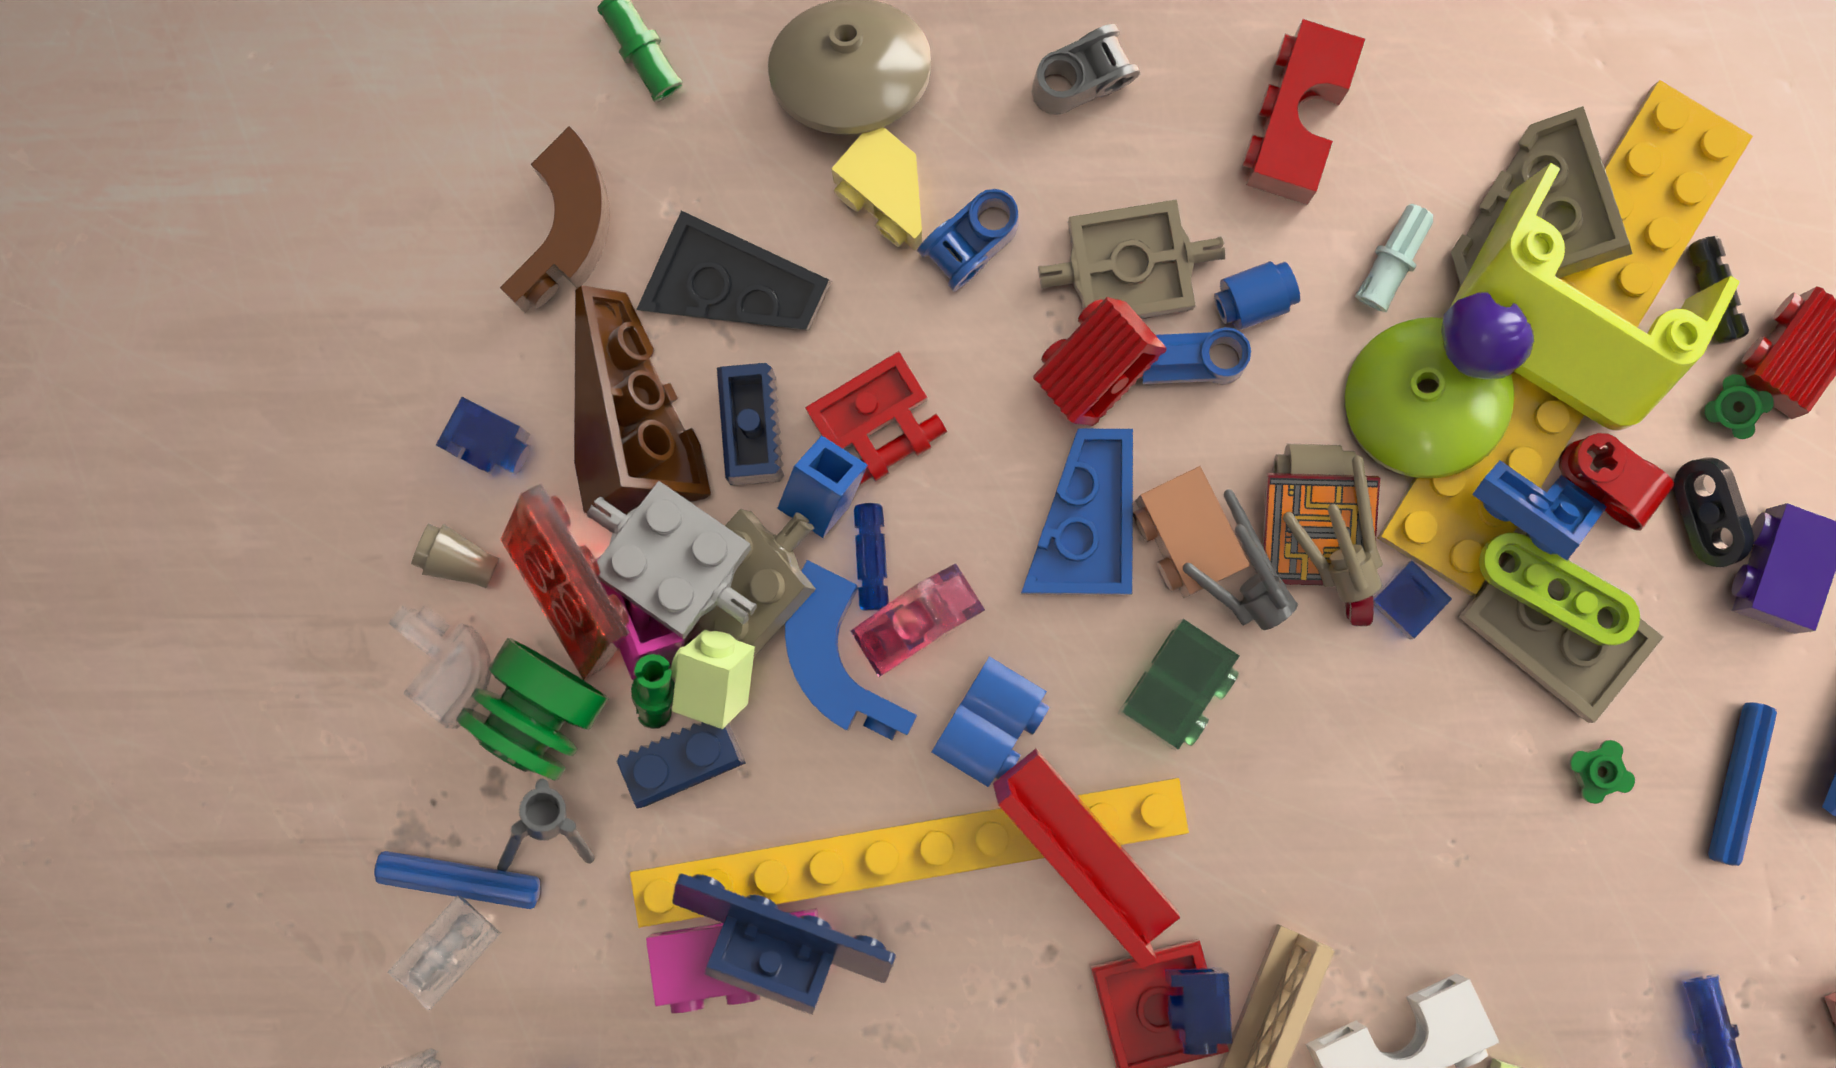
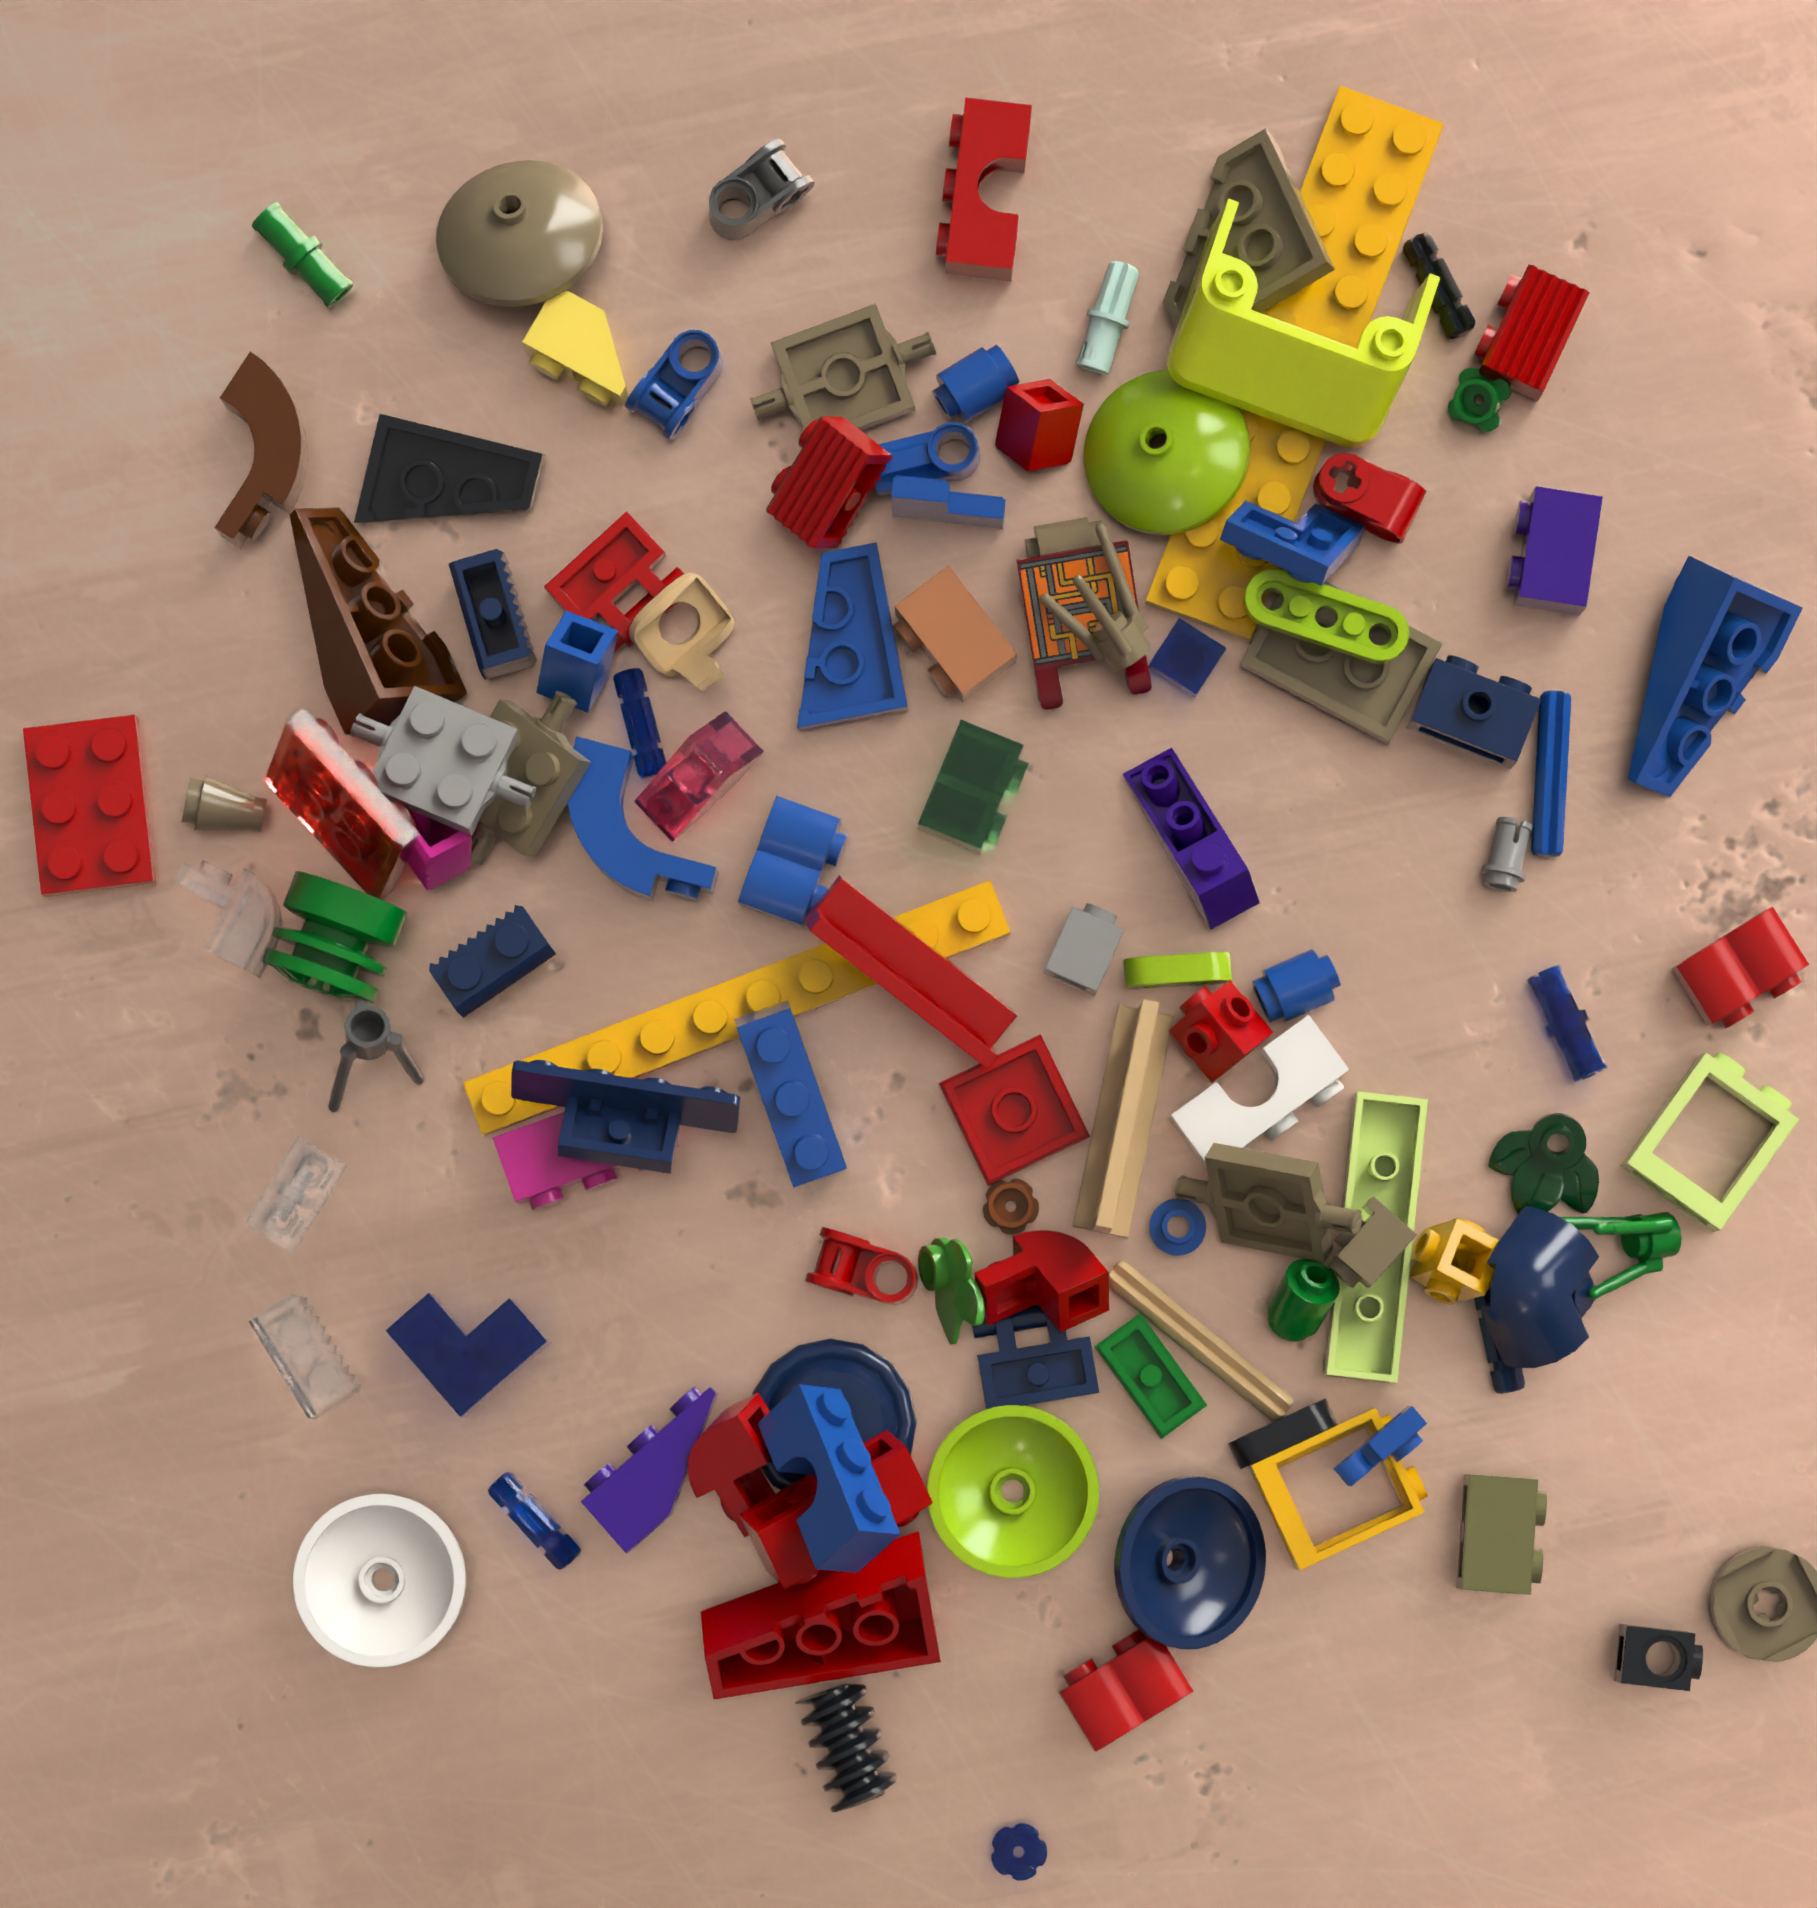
camera: 10 degrees left, 0 degrees up
blue axle [374,851,541,909] -> none
clear blue brick [436,397,530,474] -> none
green pin [631,654,675,729] -> none
yellowish green brick [671,630,755,729] -> none
clear blue brick [1165,967,1232,1055] -> none
dark grey plant [1182,489,1298,630] -> none
dark purple hair [1441,292,1534,379] -> none
green plate [1570,740,1635,804] -> none
black plate [1673,457,1754,567] -> none
none -> red plate [23,715,156,897]
none -> tan piece [629,572,734,691]
none -> blue arch [734,1000,847,1188]
none -> blue tile [891,475,1006,529]
none -> red panel [995,379,1084,472]
none -> light grey brick [1044,903,1124,996]
none -> dark purple slope [1123,748,1260,930]
none -> lime beam [1124,952,1233,989]
none -> red brick [1169,980,1273,1083]
none -> blue brick [1252,949,1341,1022]
none -> dark blue brick [1406,655,1542,769]
none -> light grey pin [1481,817,1533,892]

